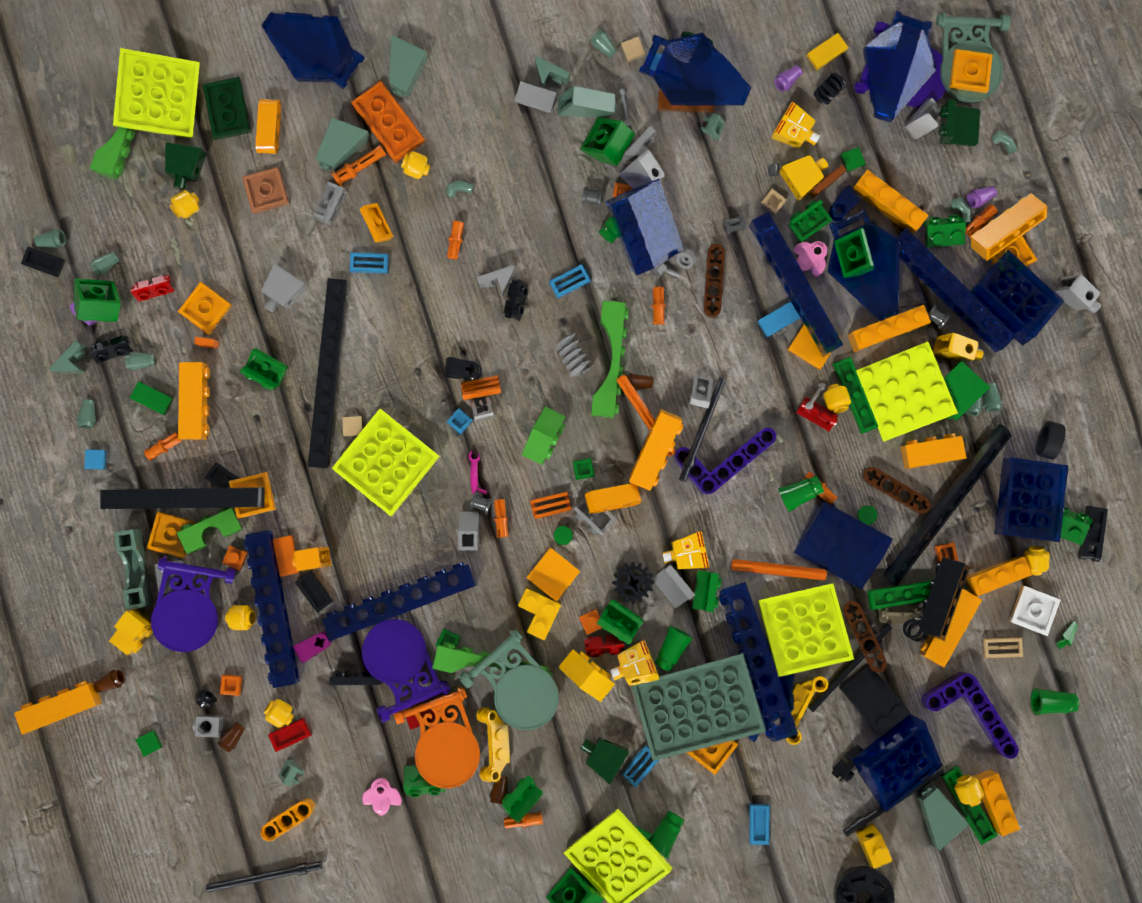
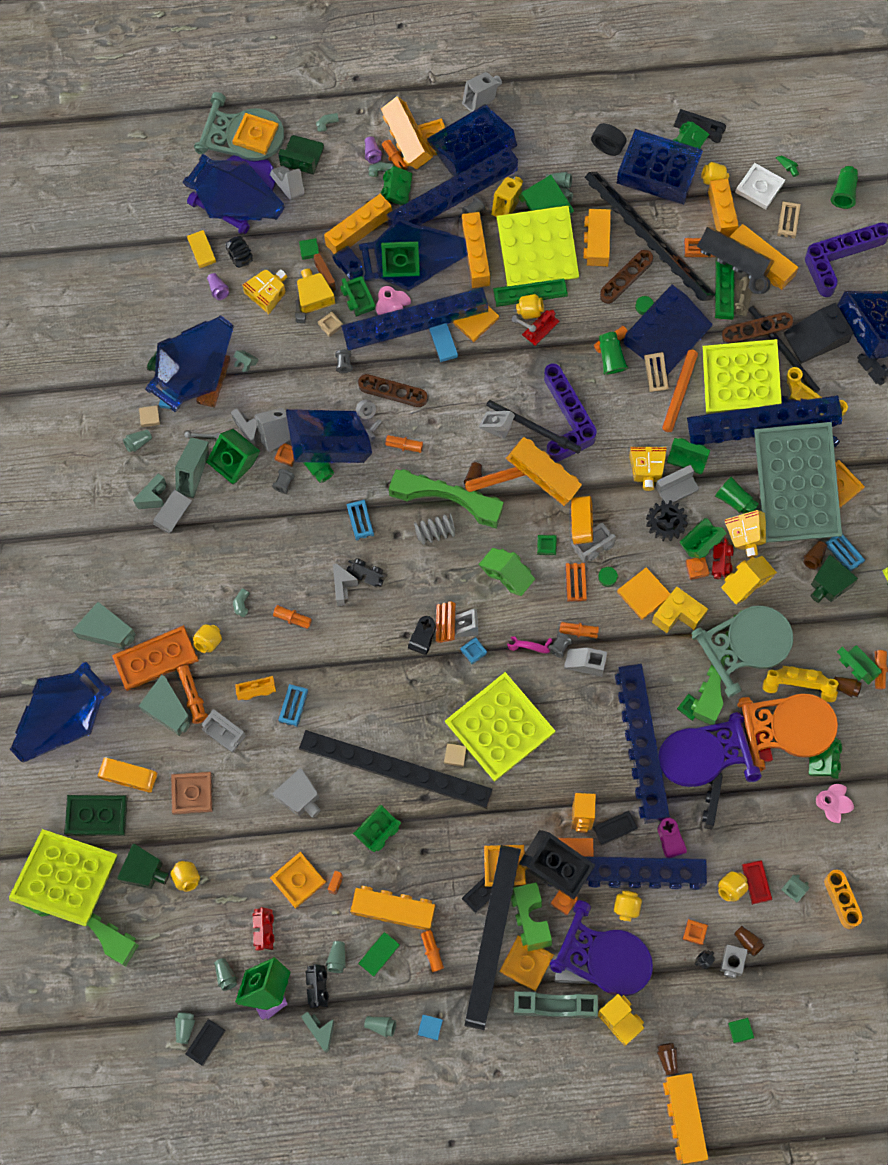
camera: 75 degrees left, 15 degrees down
none -> black slope [519,830,595,899]
none -> tan tile [644,352,669,392]
none -> reddish brown cone [803,541,827,570]

